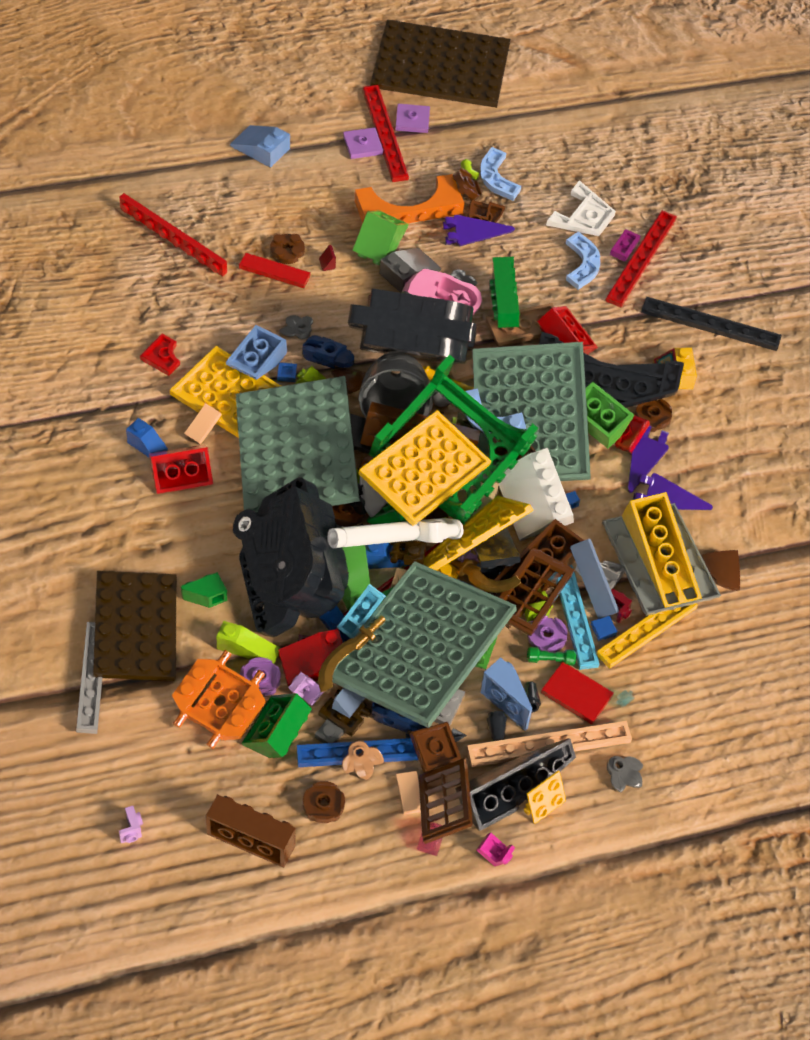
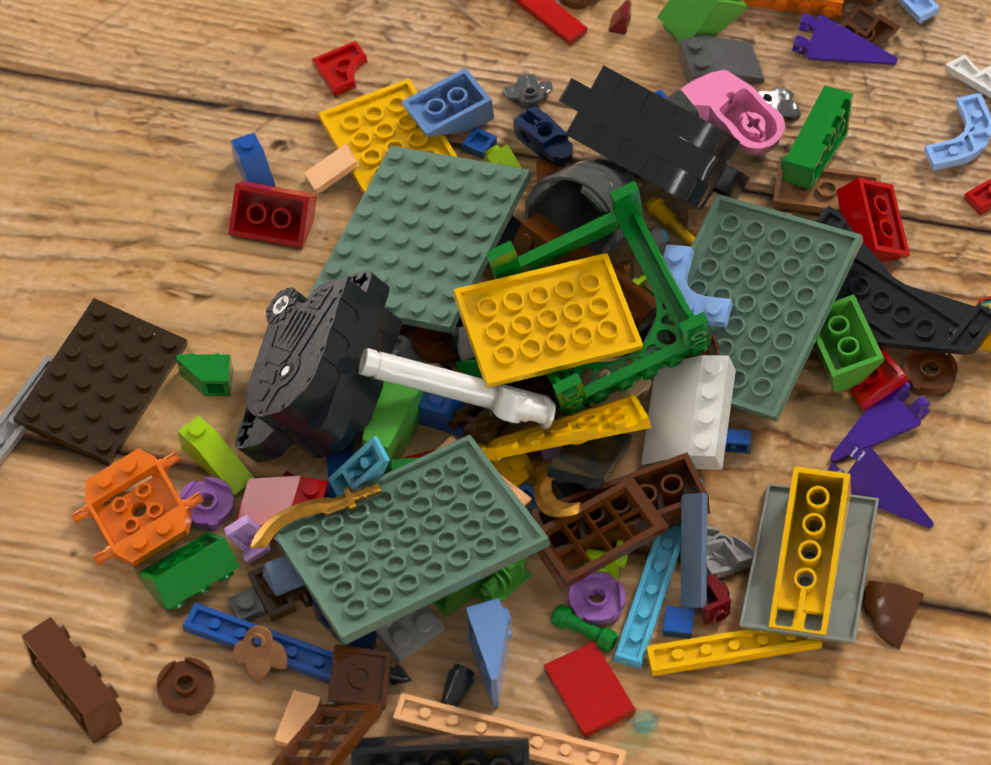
camera: 35 degrees right, 0 degrees up
black cone [524,682,541,713] -> none

